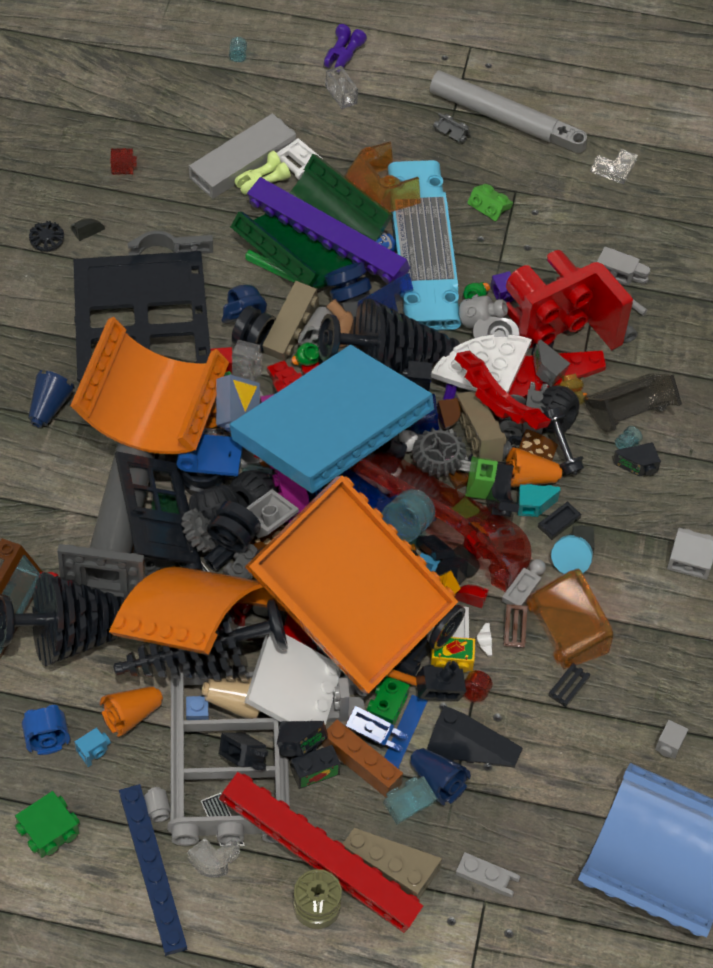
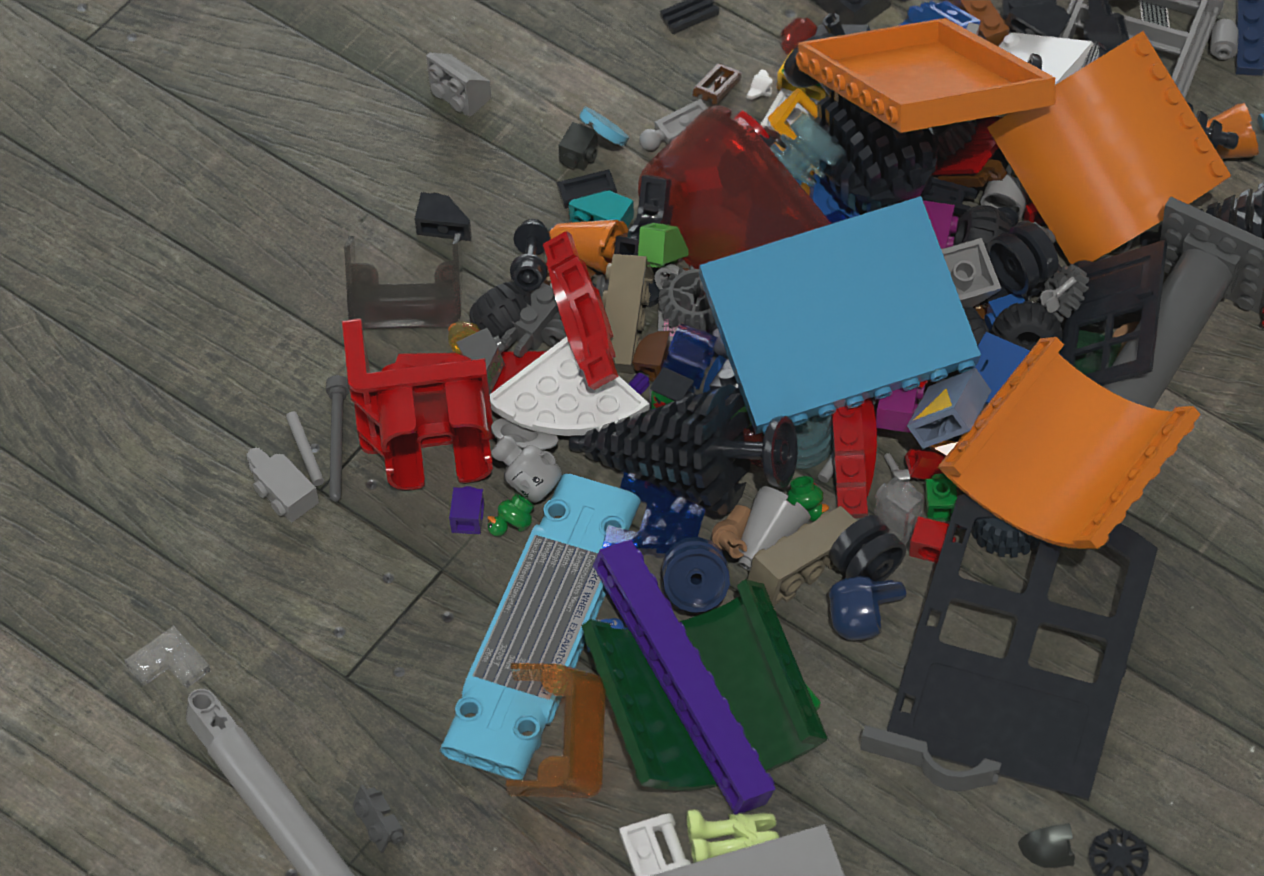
camera: 150 degrees left, 0 degrees up
dark blue cone [28,370,75,428] -> none
bright green bracket [468,184,513,221] -> none
clear orange windscreen [527,568,613,670] -> none
clear light blue wheel [615,426,643,449] -> none
none -> light grey hand [1040,277,1077,312]

